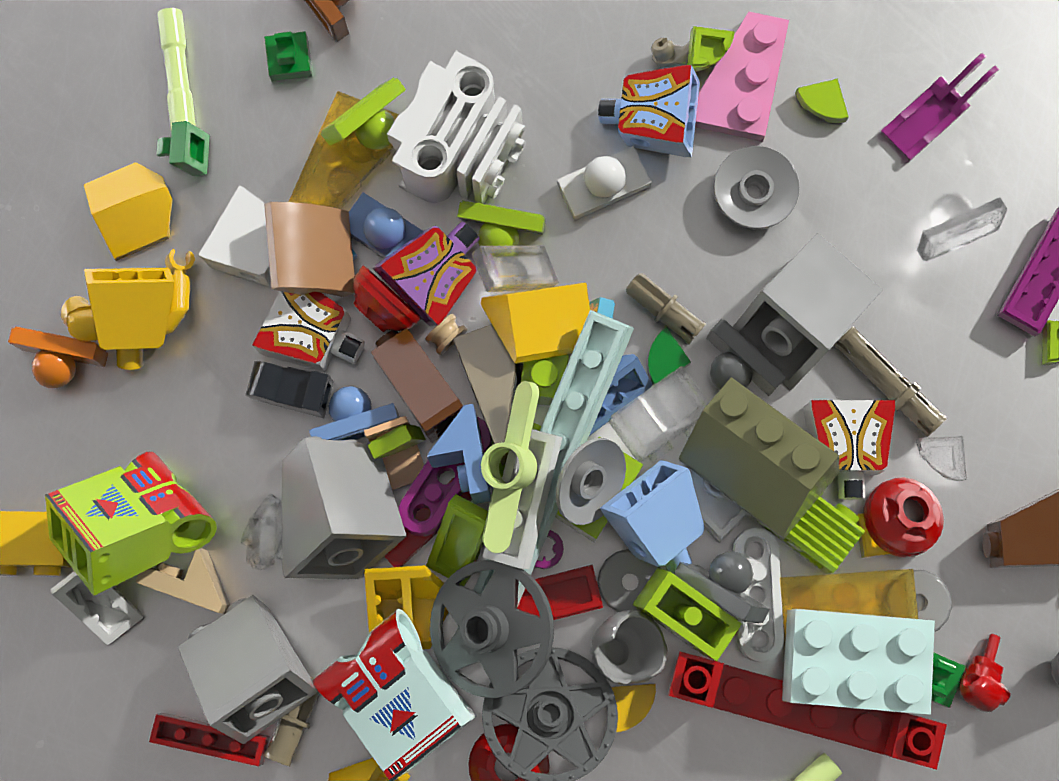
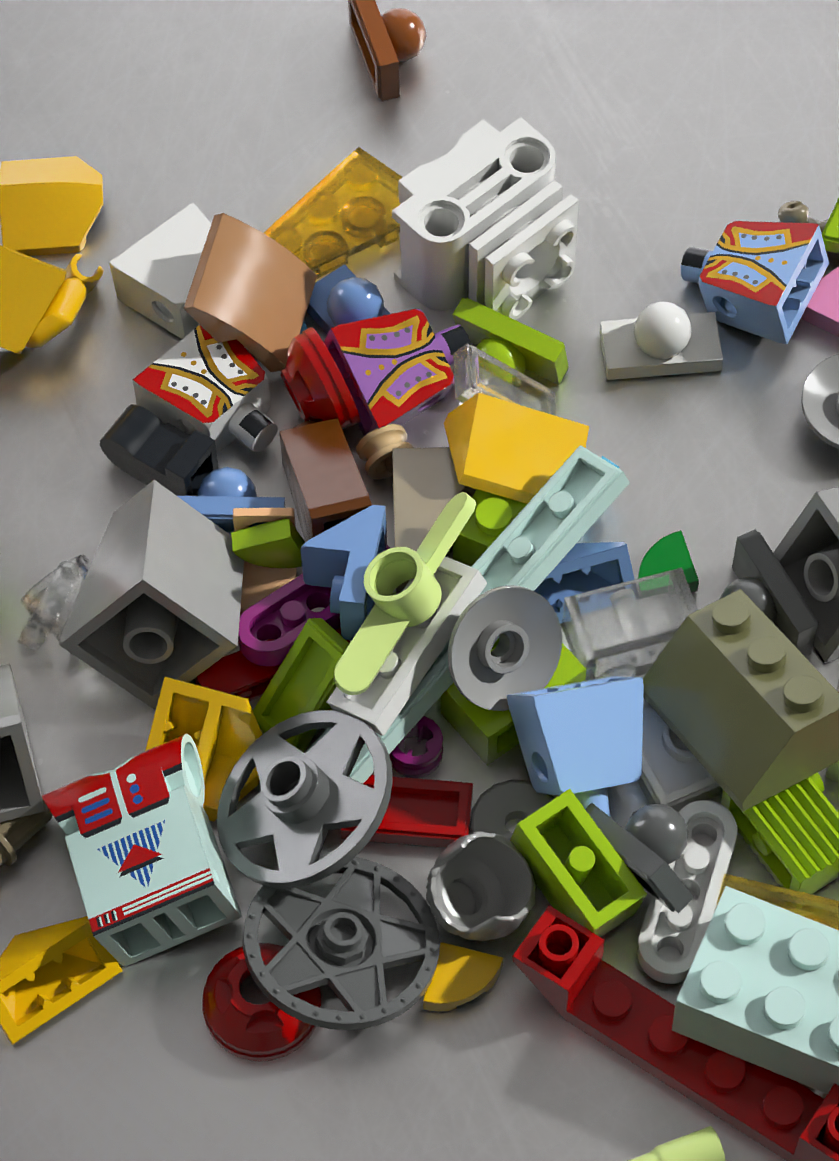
camera: 20 degrees right, 20 degrees down
green tile [156,121,210,176] -> none
yellowish green piece [157,8,196,131] -> none
green tile [264,31,312,82] -> none
lime tile [321,77,406,149] -> none
dark tan axle [626,273,706,345] -> none

